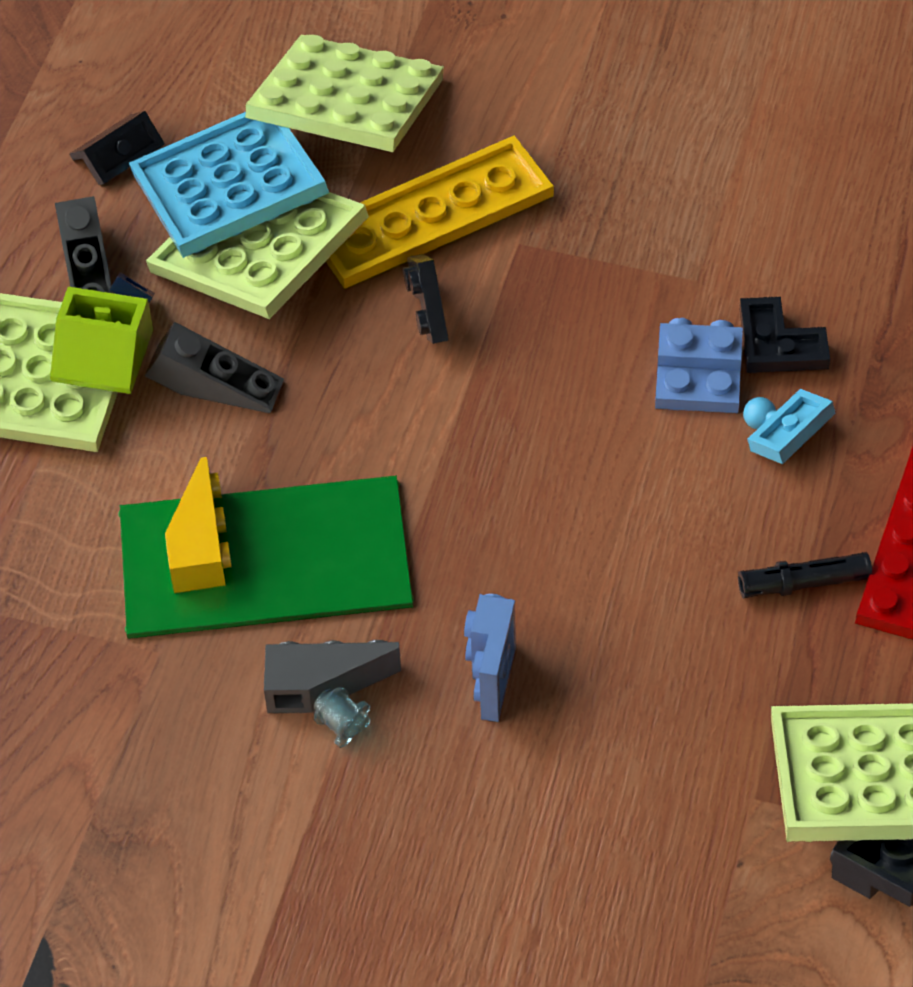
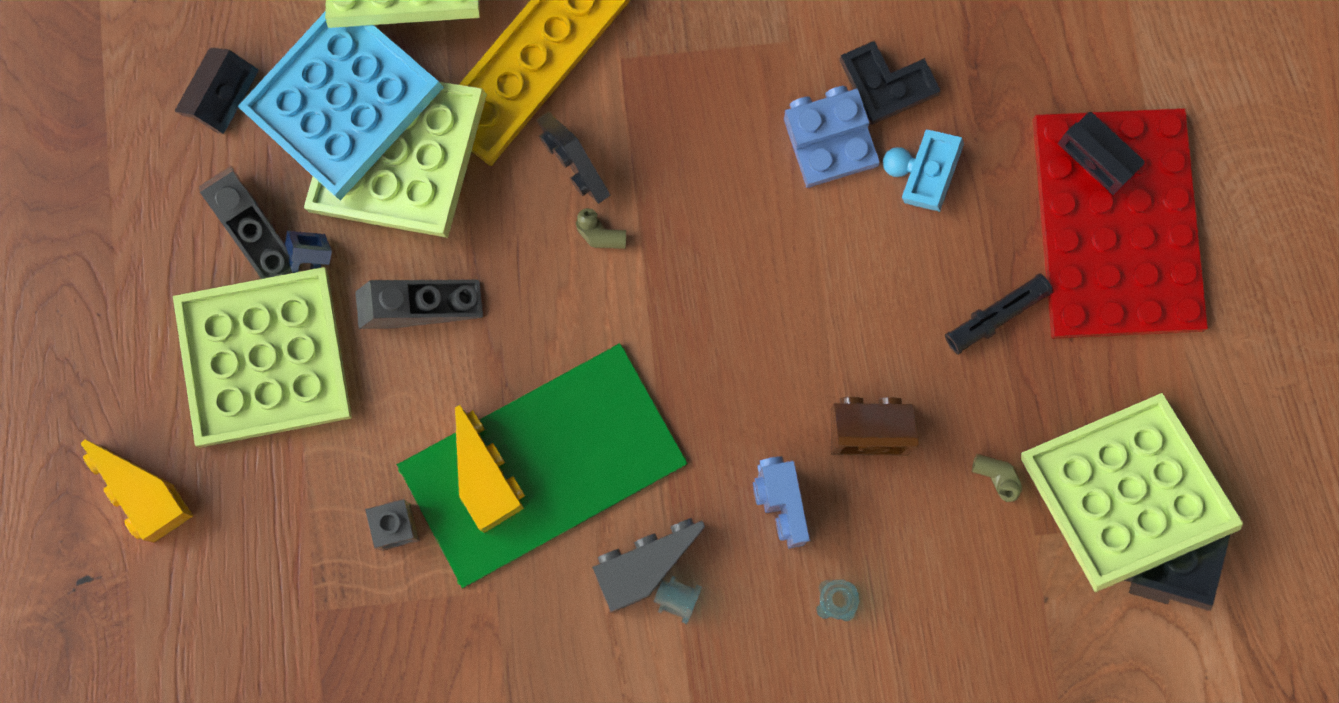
camera: 25 degrees left, 25 degrees up
lime slope [50,287,153,394] -> none
none -> dark grey brick [365,499,420,551]
none -> olive arm [576,208,626,249]
none -> clear light blue brick [816,580,859,621]
none -> reddish brown slope [831,397,919,456]
none -> olive arm [972,454,1022,502]

